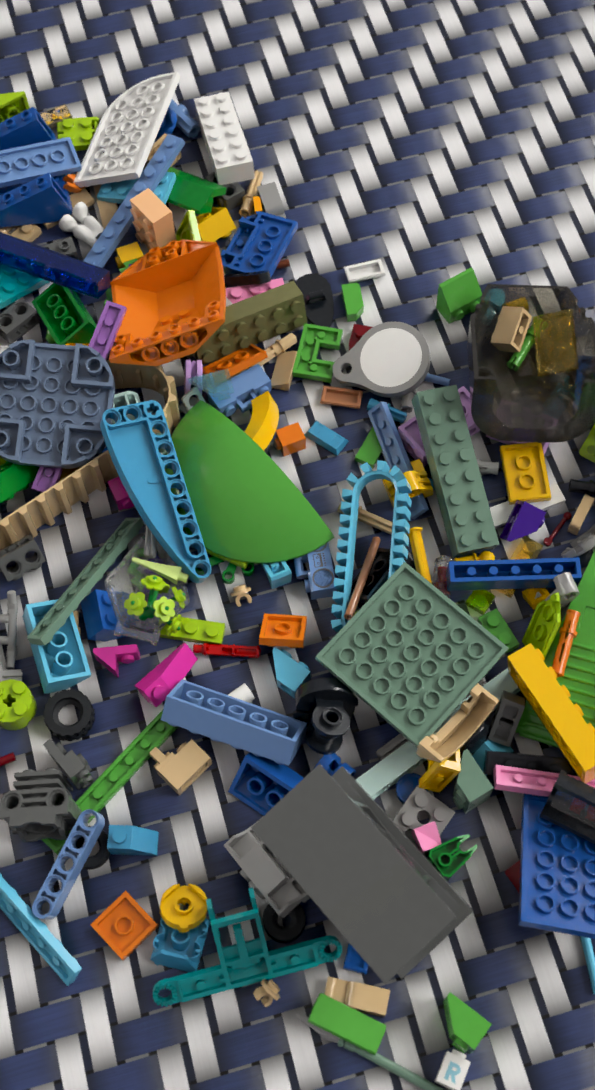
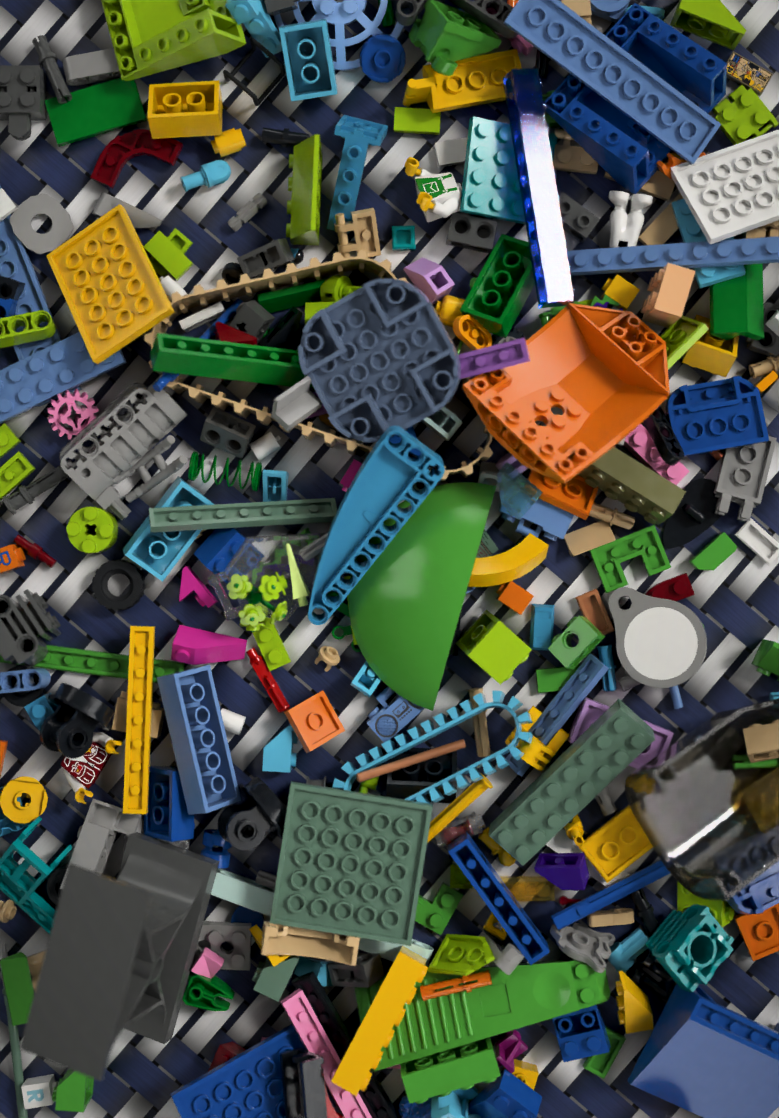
camera: 50 degrees right, 25 degrees up
dark grey plate [43,739,94,791] -> none
none -> black piece [40,683,115,758]
none -> torso [61,732,123,804]
none -> yellow plate [123,625,155,814]
none -> green piece [188,451,262,492]
none -> white piece [249,431,281,461]
none -> medium azure slope [263,470,289,502]
none -> light grey panel [271,376,322,431]
none -> lime brick [456,609,532,685]
none -> bright green brick [548,615,605,670]
none -> blue piece [551,840,711,931]
none -> yellow piece [564,814,585,846]
none -> light grey tile [714,436,777,522]

